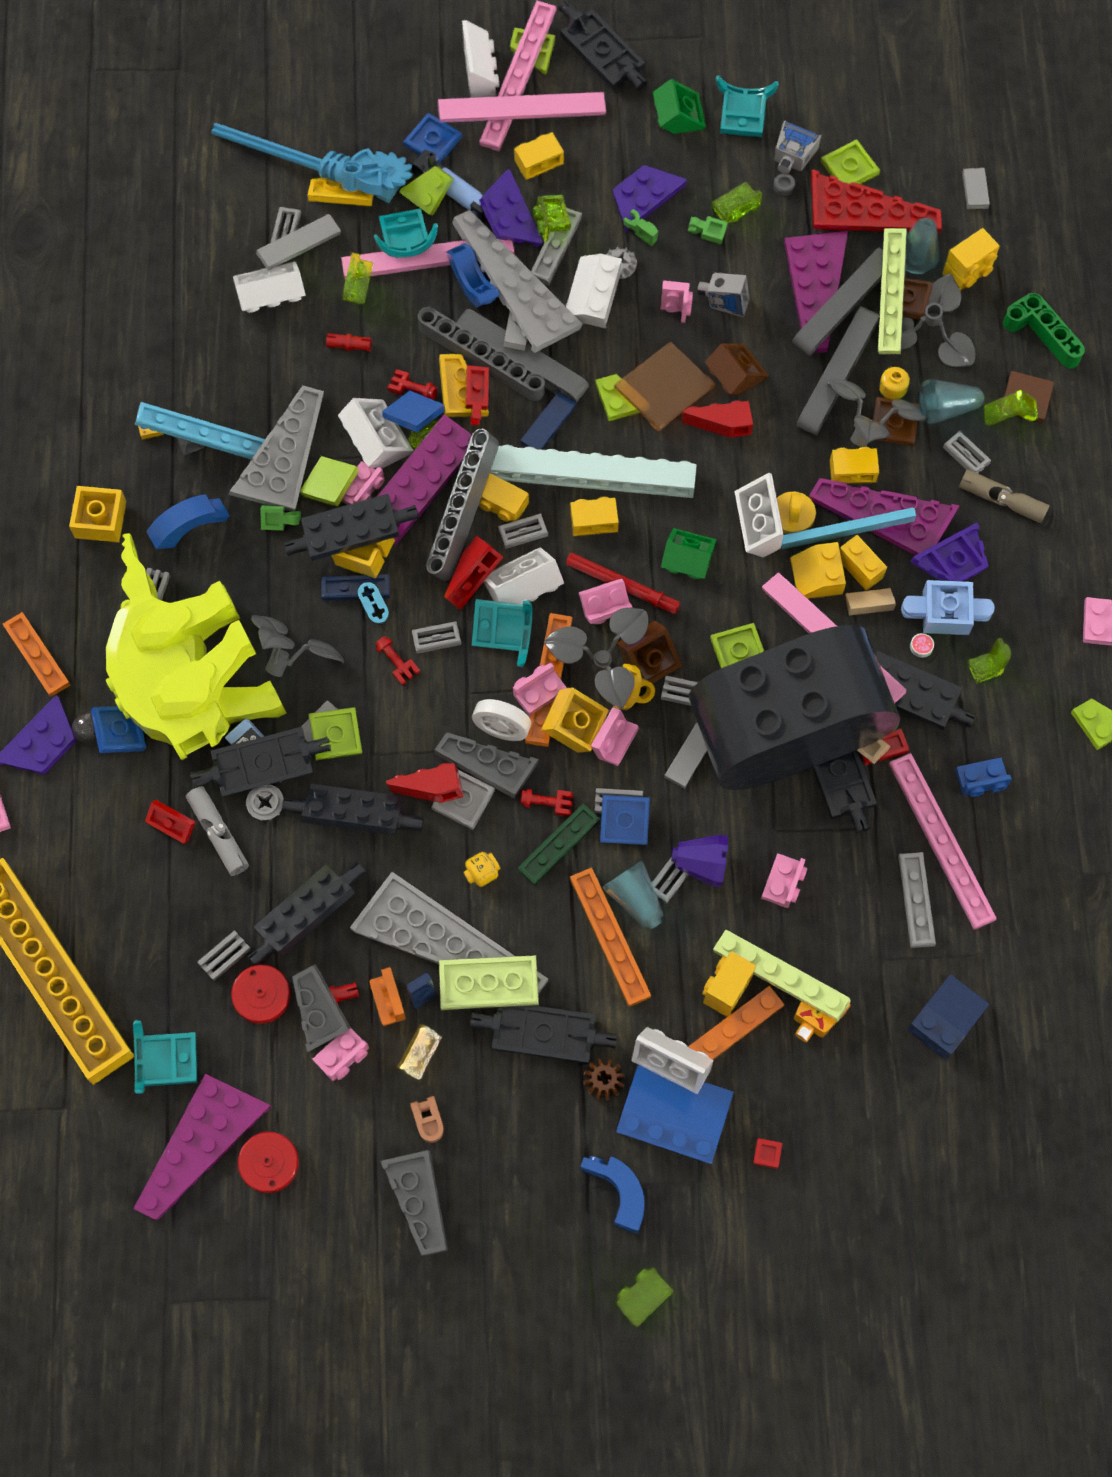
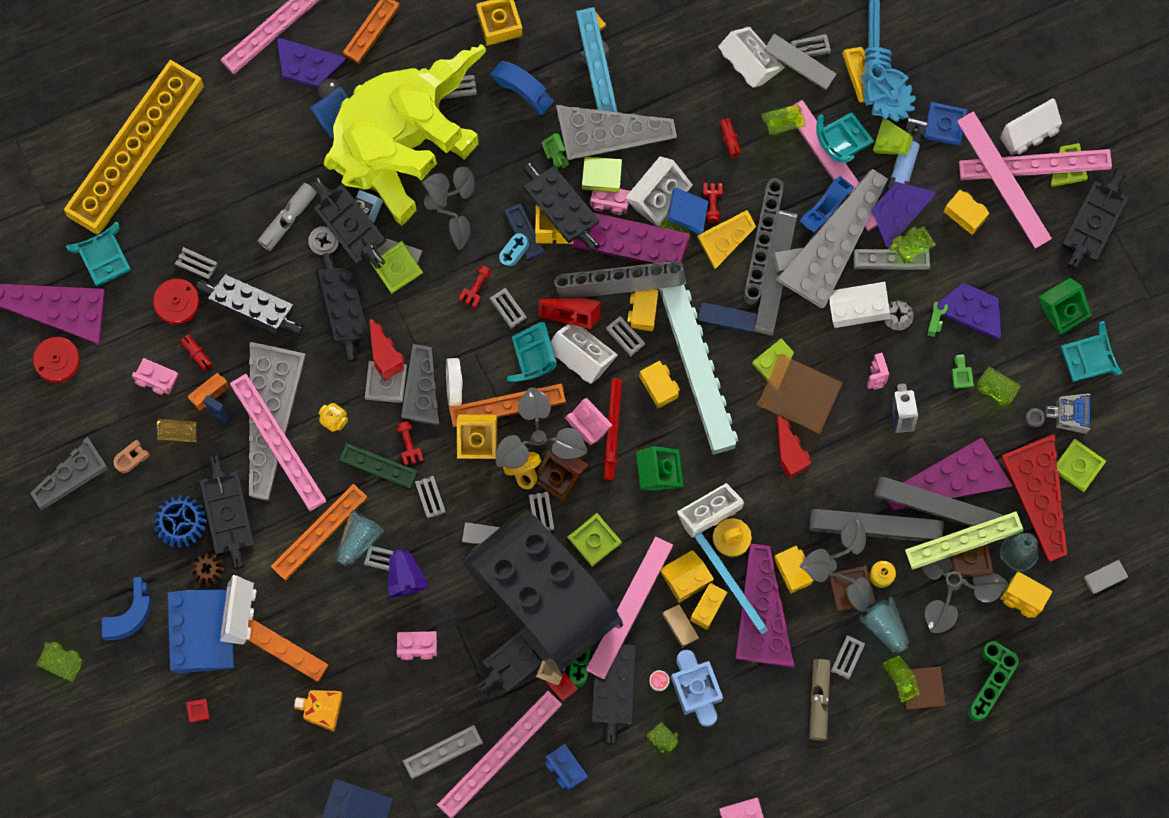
camera: 65 degrees right, 5 degrees up
red plate [145,800,195,844] -> none
dark grey wing [293,964,351,1052] -> none
yellowish green tile [439,956,539,1010] -> none
red plate [465,365,489,426] -> none
bright pink bracket [513,663,567,716] -> none
bright pink bracket [591,707,639,766] -> none
blue tile [600,795,650,845] -> none
yellow brick [702,951,756,1017] -> none
reddish brown slope [705,343,769,394] -> none
yellowish green plate [713,930,851,1021] -> none
dark purple wing [910,523,988,582] -> none
none -> blue gear [153,495,207,548]
none -> bright pink tile [230,374,327,511]

